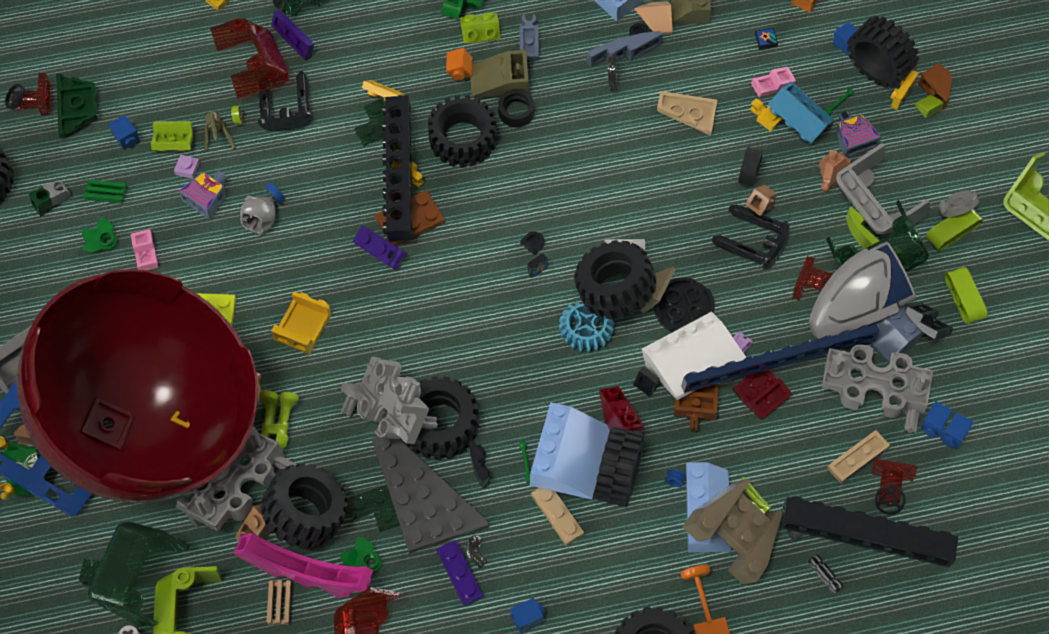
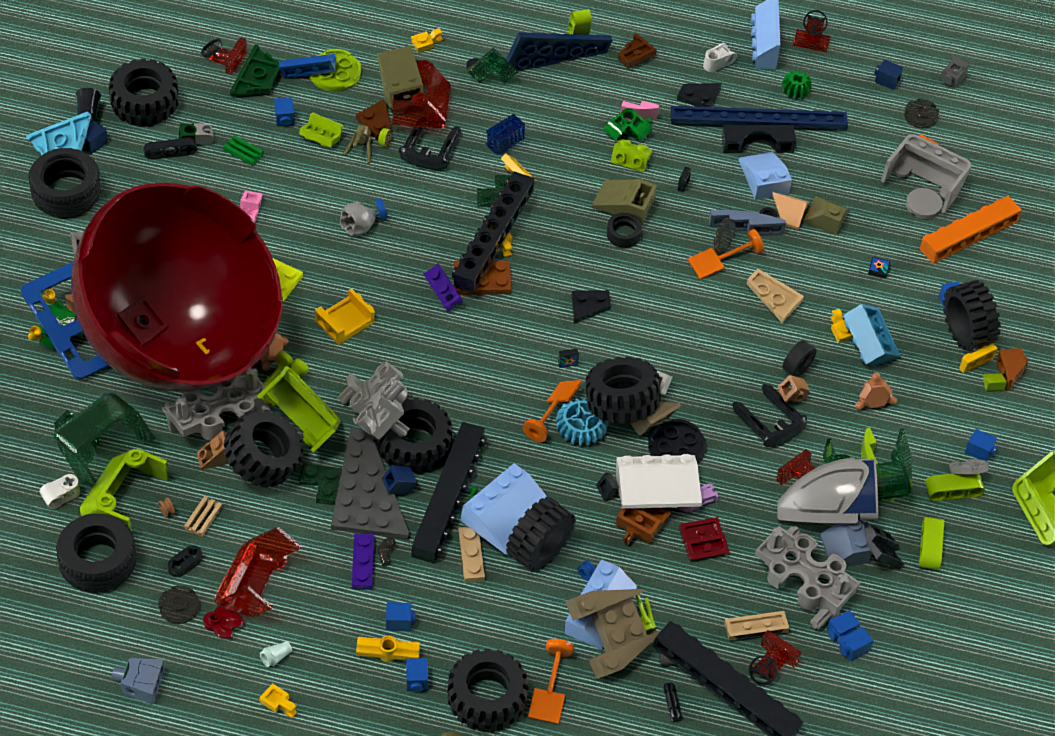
camera: 20 degrees right, 10 degrees down
green plate [81,218,118,253] -> none
lavender plate [174,155,200,179] -> none
sand blue torso [179,171,227,220] -> none
dark pink arch [233,533,373,598] -> none
dark purple plate [271,9,314,60] -> none
green plate [340,537,382,573] -> none
black tyre [428,95,497,168] -> none
orange brick [446,48,472,81] -> none
black slope [469,440,491,489] -> none
sand blue plate [520,15,539,61] -> none
black tile [520,231,544,255] -> none
dark red slope [599,386,644,431] -> none
dark blue plate [681,324,880,393] -> none
bright pink slope [751,67,796,98] -> none
green hinge [824,89,854,115] -> none
sand blue torso [836,111,881,158] -> none
light grey windscreen [836,143,930,235] -> none
none -> black beam [143,138,197,160]
none -> medium nougat bush [158,497,175,518]
none -> lime windscreen [257,366,341,452]
none -> blue panel [279,54,336,79]
none -> lime tile [309,49,361,92]
none -> reddish brown wing [356,100,391,140]
none -> olive slope [377,45,426,110]
none -> dark blue brick [382,466,417,495]
none -> black brick [411,422,487,564]
none -> clear blue hinge [486,114,525,155]
none -> orange piece [522,380,582,443]
none -> black wing [571,290,610,324]
none -> black tile [677,166,691,192]
none -> orange piece [687,229,765,280]
none -> blue brick [965,428,997,462]

